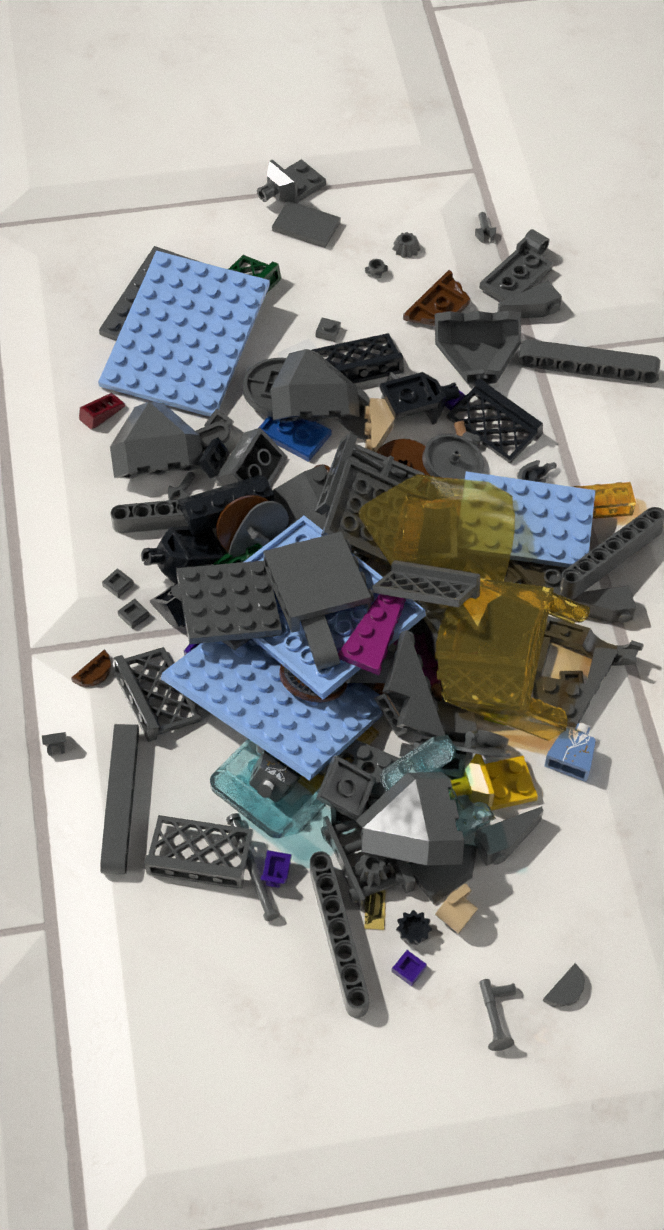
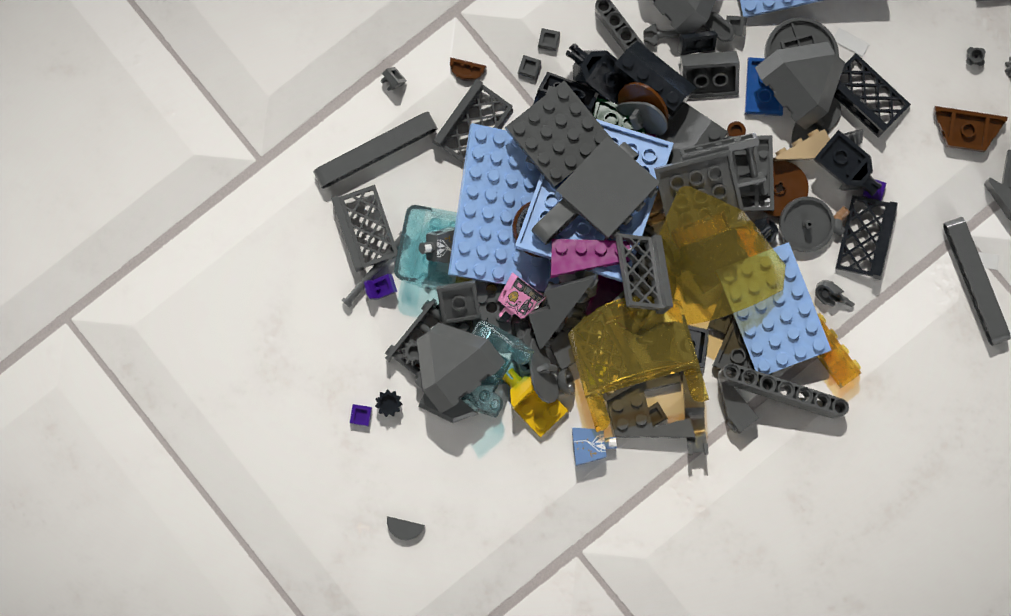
camera: 65 degrees right, 25 degrees up
dark grey beam [310,851,369,1018] -> none
dark grey plate [315,317,341,342] -> none
clear yellow sticker [364,889,386,930] -> none
dark grey panel [435,311,521,384] -> none
tan piece [435,883,478,934] -> none
dark grey slope [474,806,544,866] -> none
dark grey piece [479,979,516,1051] -> none
none -> torso [498,273,545,322]

